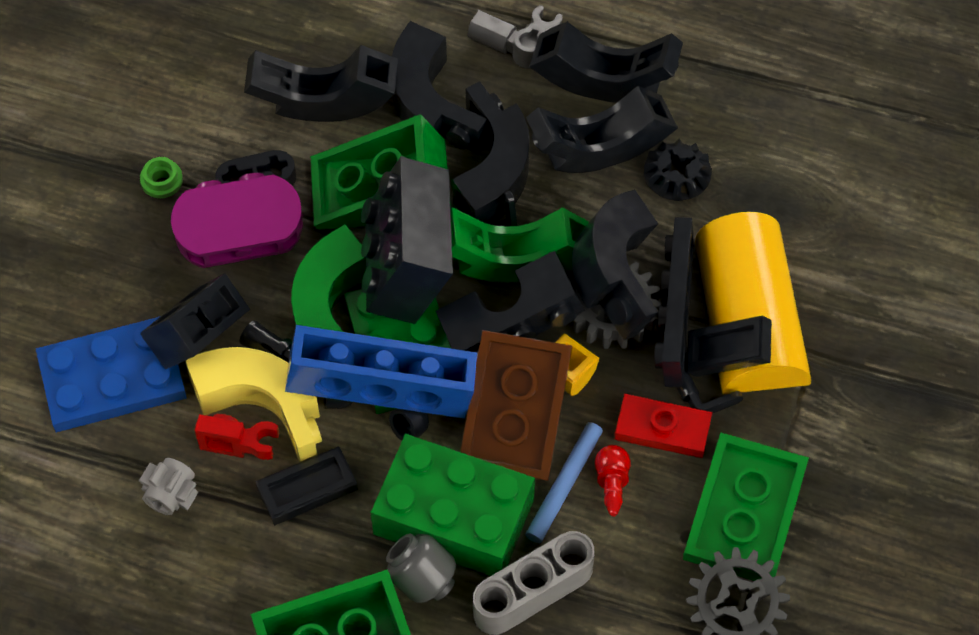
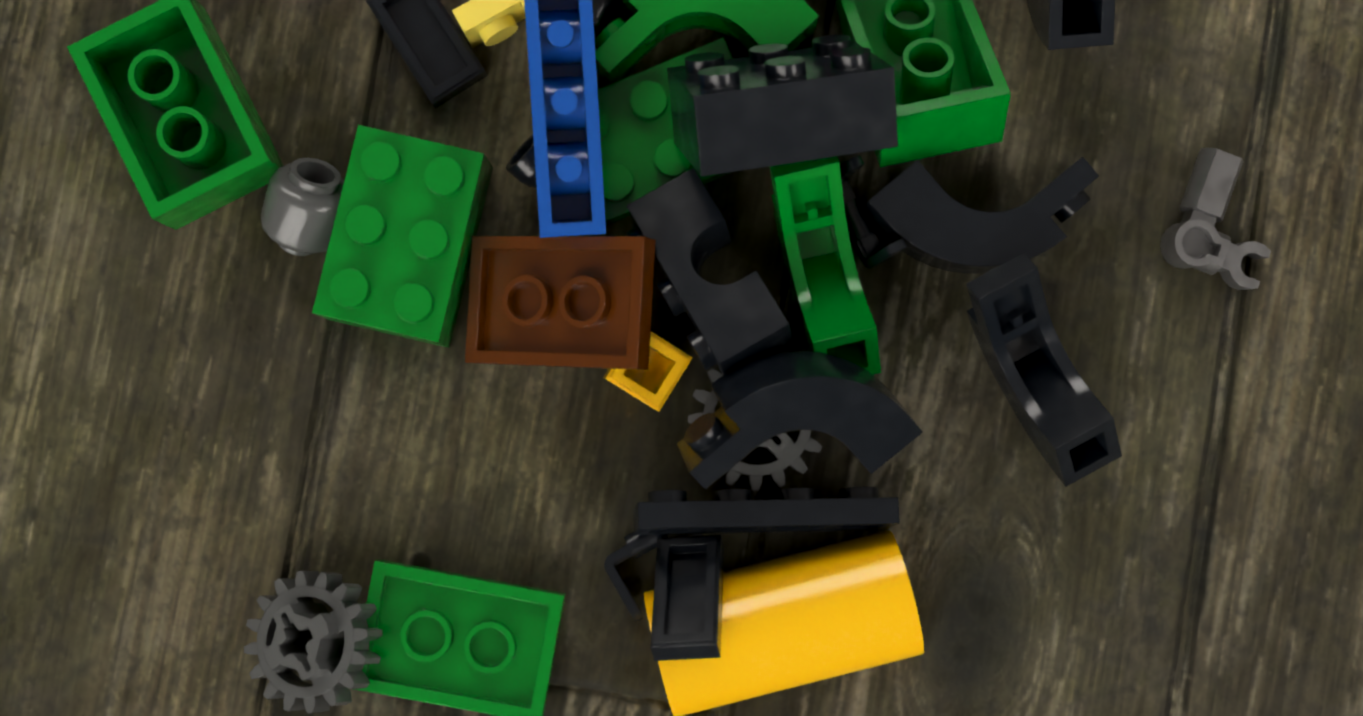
camera: 85 degrees right, 25 degrees up
black arch [392,21,487,154] -> none
light grey beam [473,531,594,635] -> none
medium blue bar [525,422,603,544] -> none
black arch [529,21,683,102] -> none
red bar [595,445,631,517] -> none
red plate [614,393,712,459] -> none
black gear [644,138,712,201] -> none

